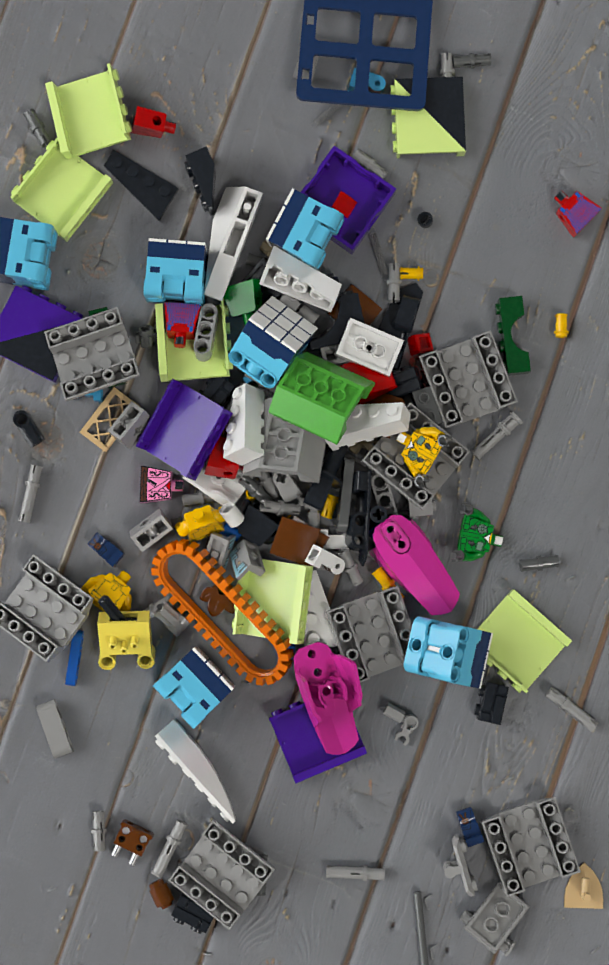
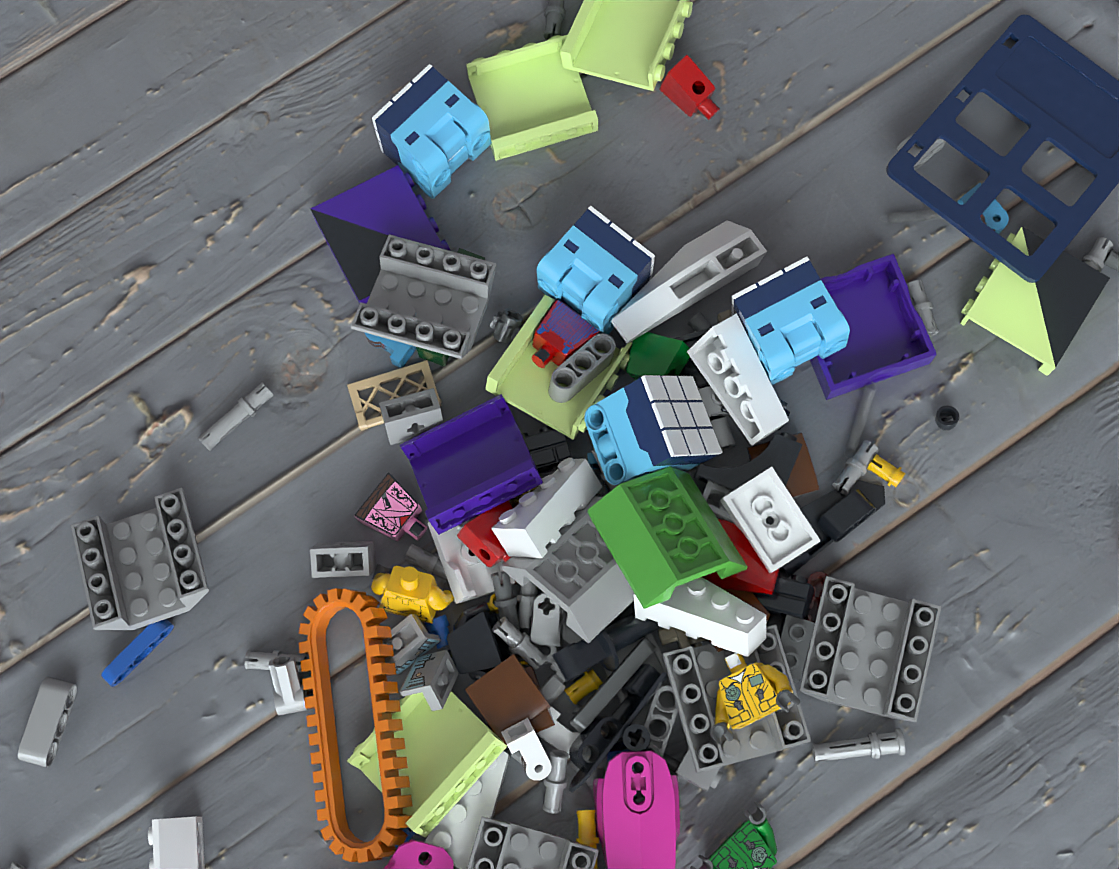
camera: 45 degrees right, 10 degrees down
black piece [13,410,45,448] -> none
yellow torso [81,571,132,612] -> none
dark blue leg [87,532,125,567] -> none
light yellow piece [97,595,156,670] -> none
black wing [104,150,179,221] -> none
piece [153,646,235,729] -> none
black slope [184,146,216,216] -> none
reddish brown plate [200,584,235,617] -> none
white beam [219,502,244,528] -> none
red slope [332,191,357,219] -> none
red slope [407,333,434,356] -> none
dark green arch [495,296,531,376] -> none
yellow pin [554,313,569,338] -> none

